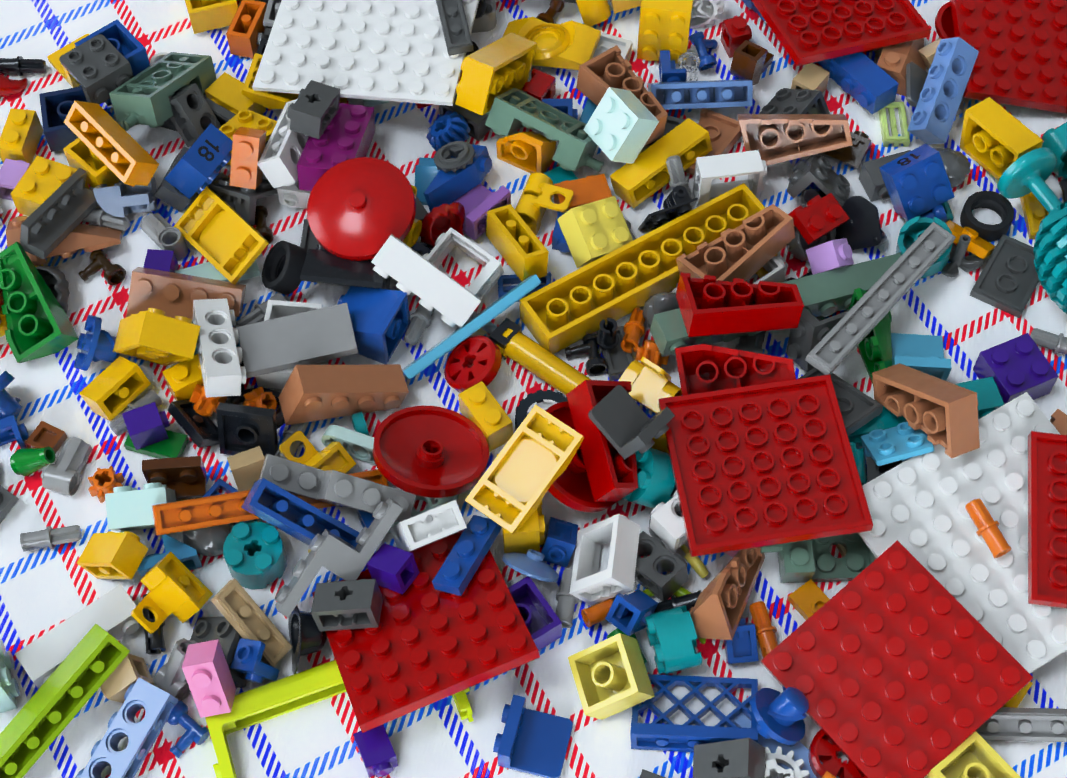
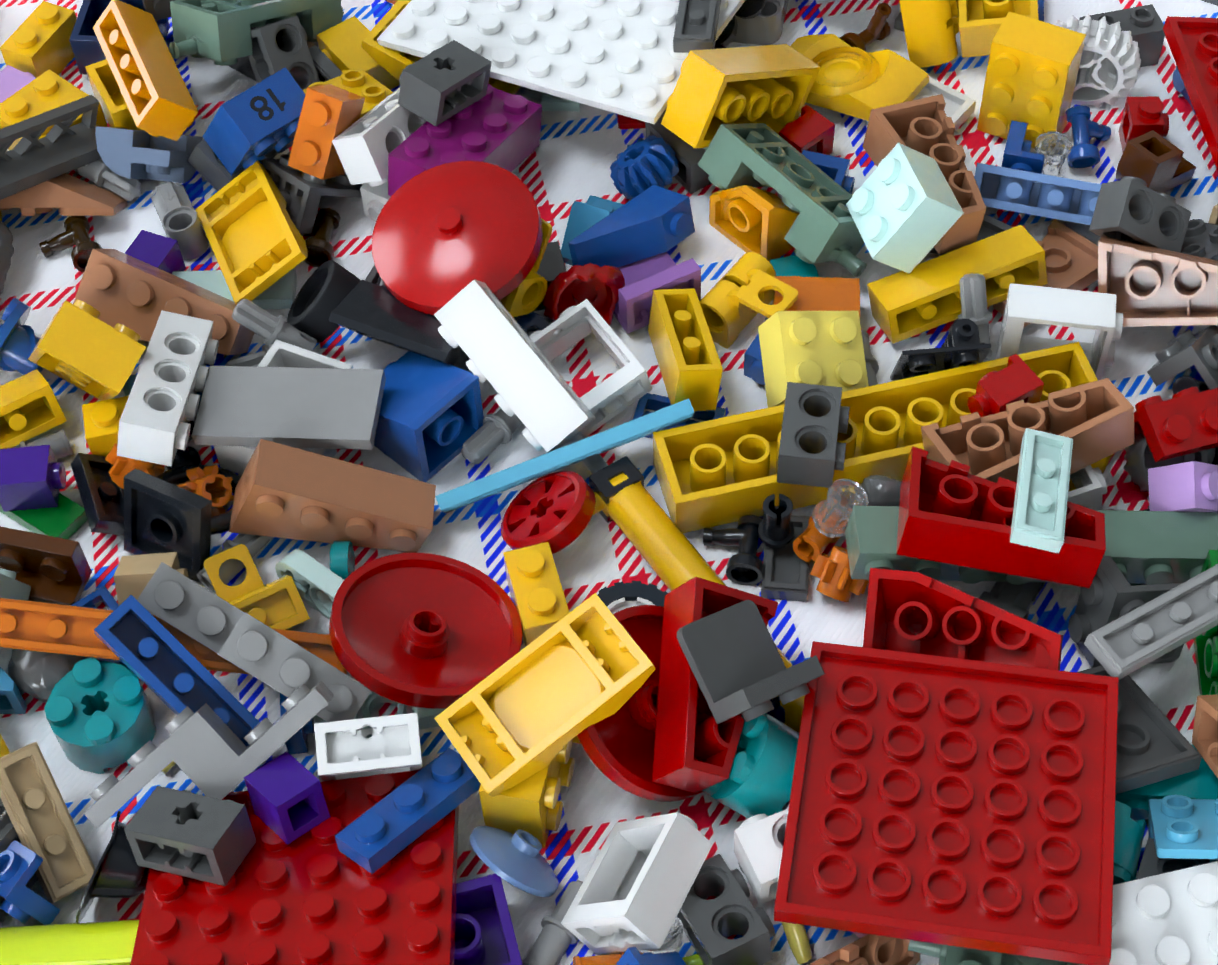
camera: 20 degrees right, 5 degrees down
dark grey gear [434,141,476,173] -> none
blue bracket [541,517,578,567] -> none
yellow piece [618,357,682,414] -> none
none -> light grey axle [231,299,317,351]
none -> dark grey brick [777,382,850,488]
none -> clear bush [811,479,869,538]
none -> red brick [967,353,1044,417]
none -> light aqua tile [1010,428,1073,554]
none -> dark grey brick [1089,176,1191,253]

